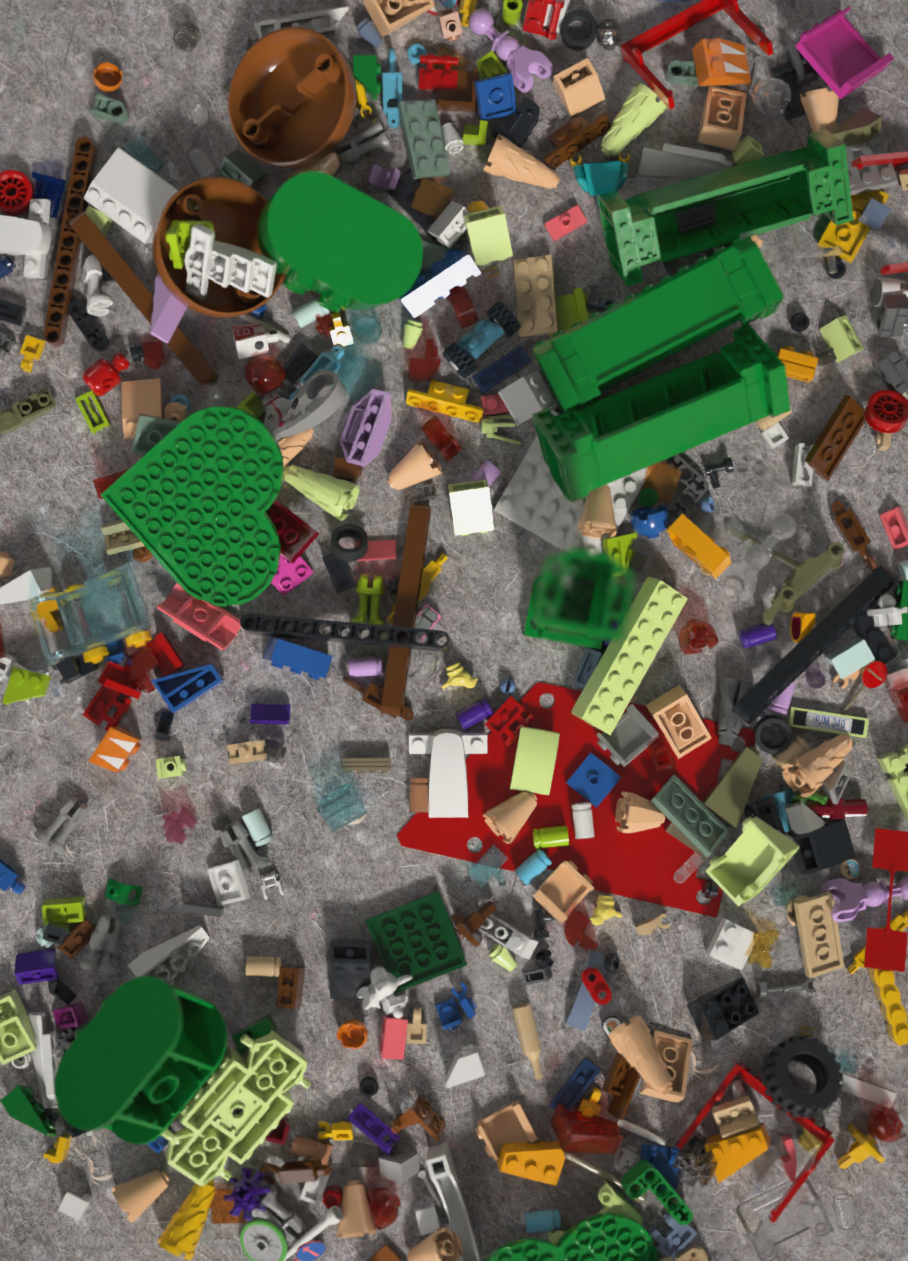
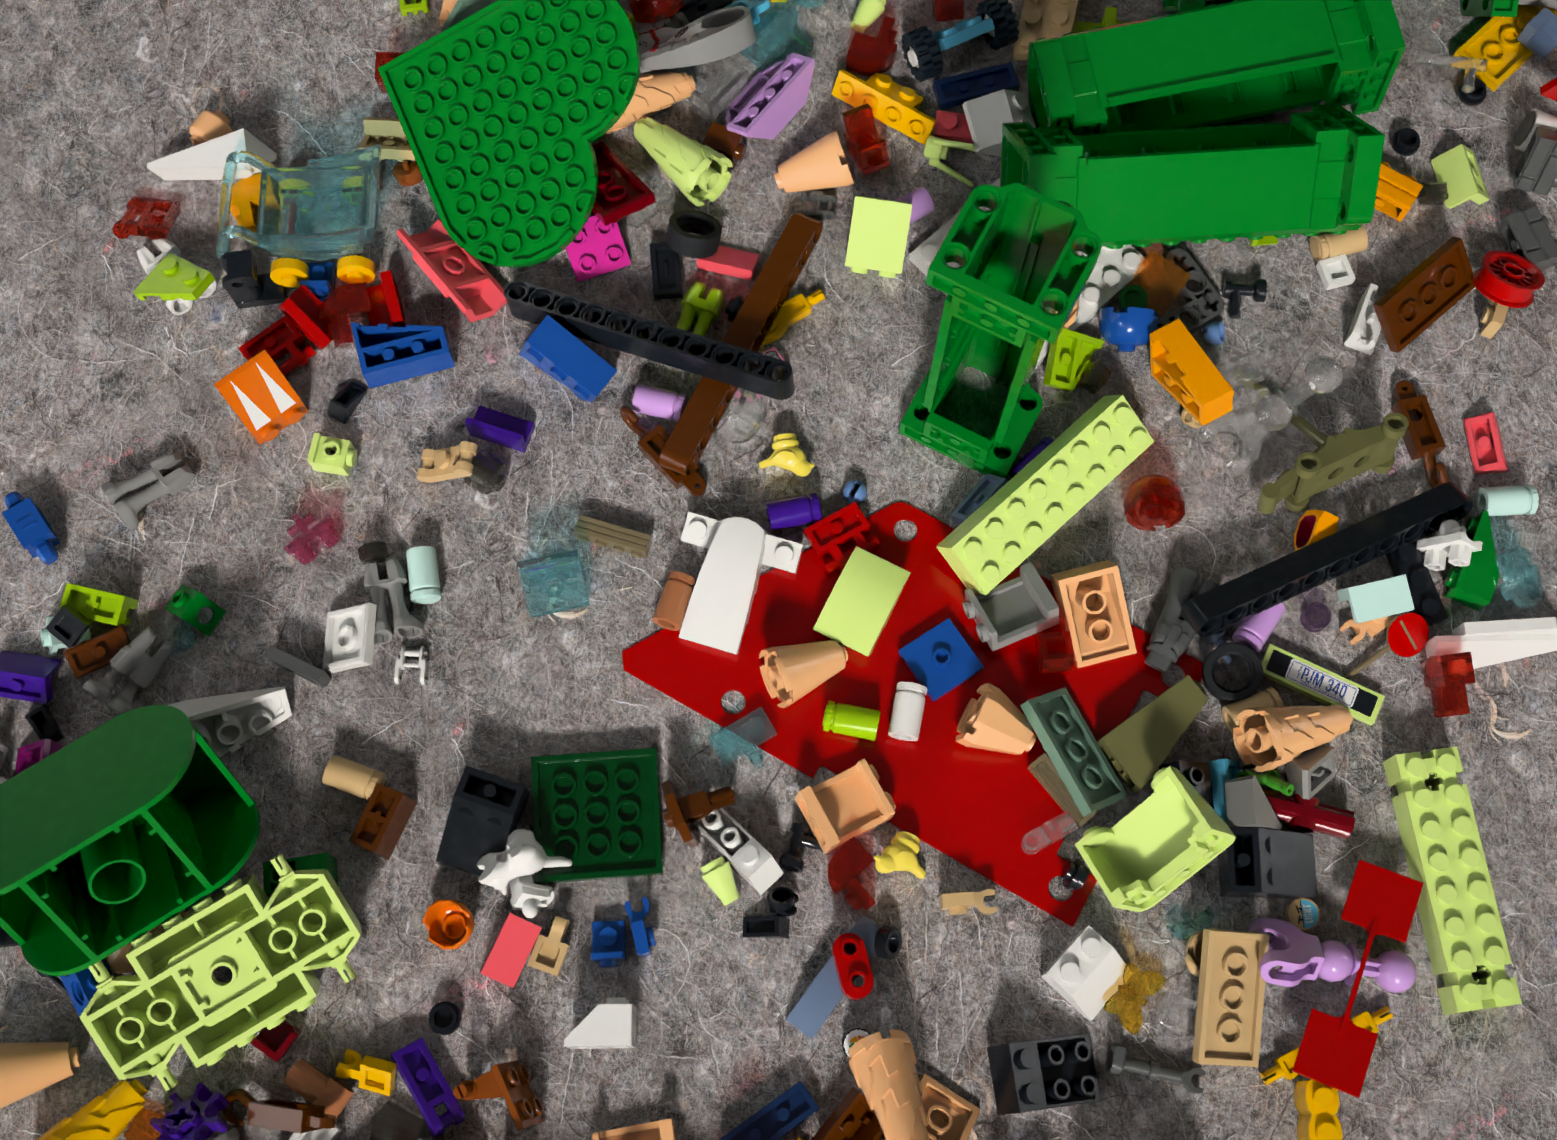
camera: 15 degrees right, 15 degrees down
tan piece [512,1003,543,1080] -> none
medium azure piece [514,849,552,885] -> none
dark purple piece [738,623,777,649] -> none

